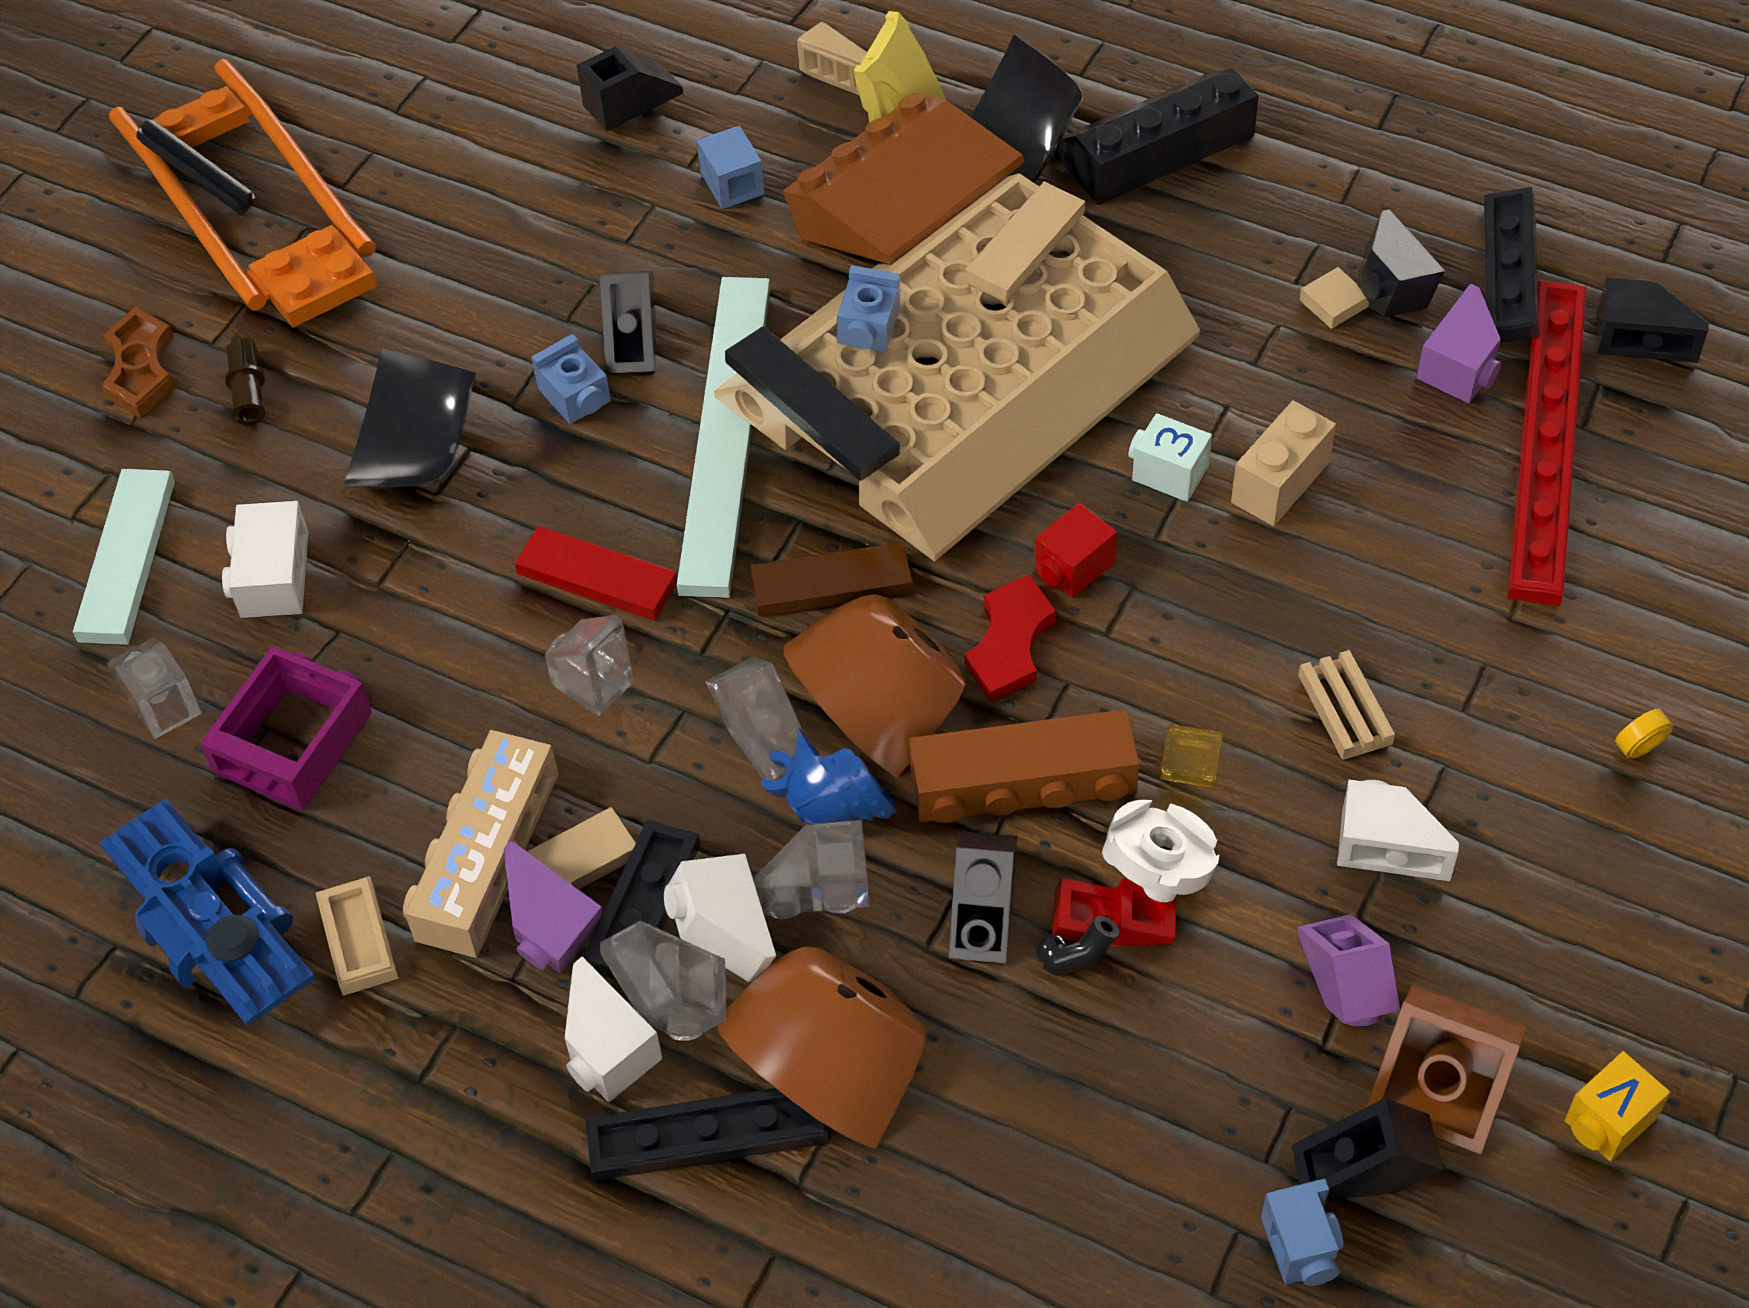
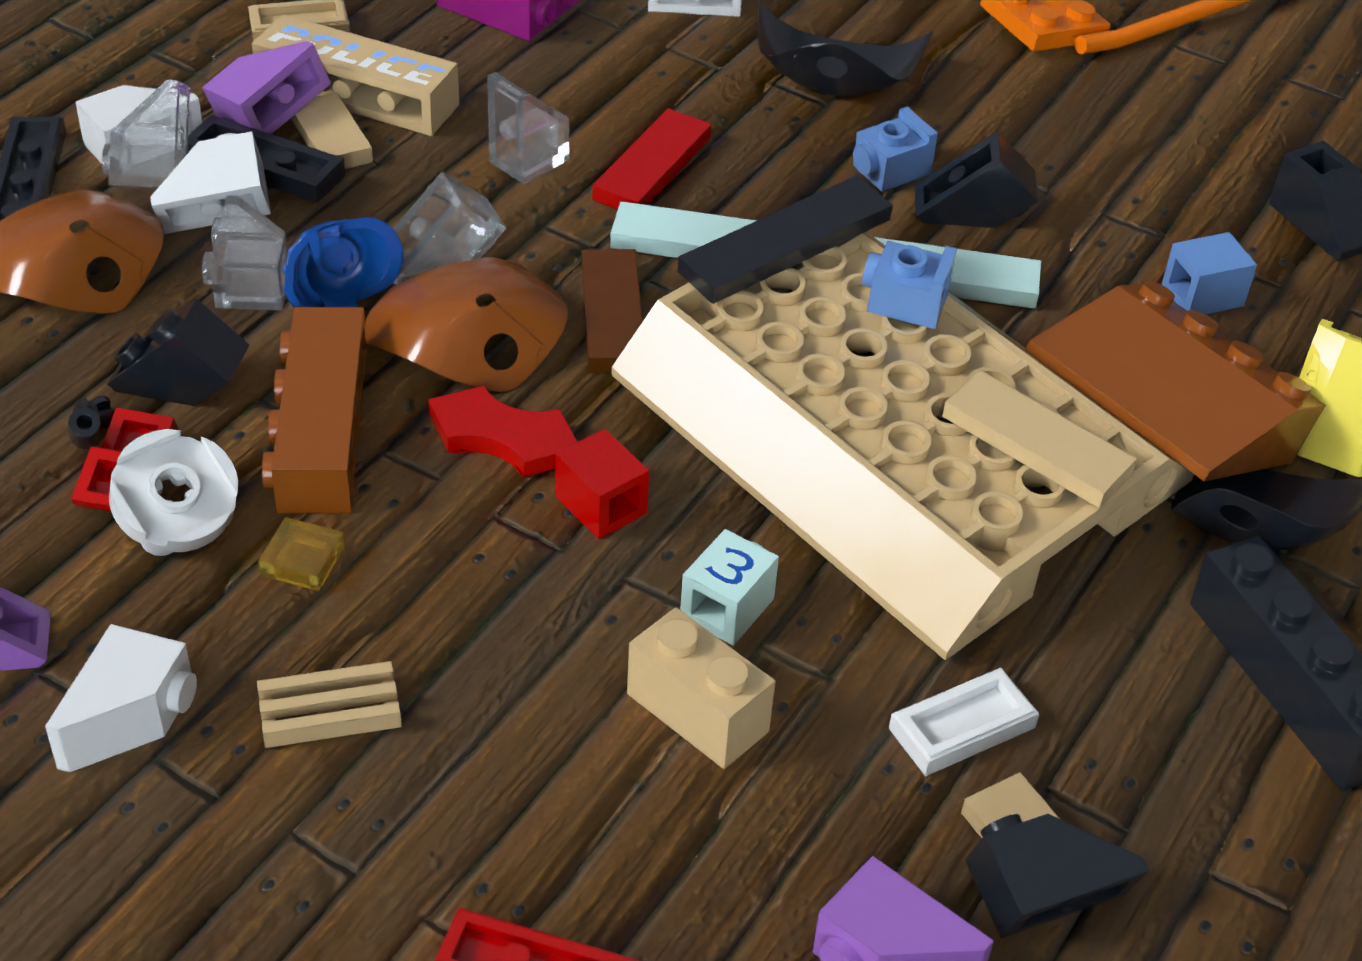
camera: 90 degrees right, 10 degrees down
none -> white tile [889,668,1039,777]

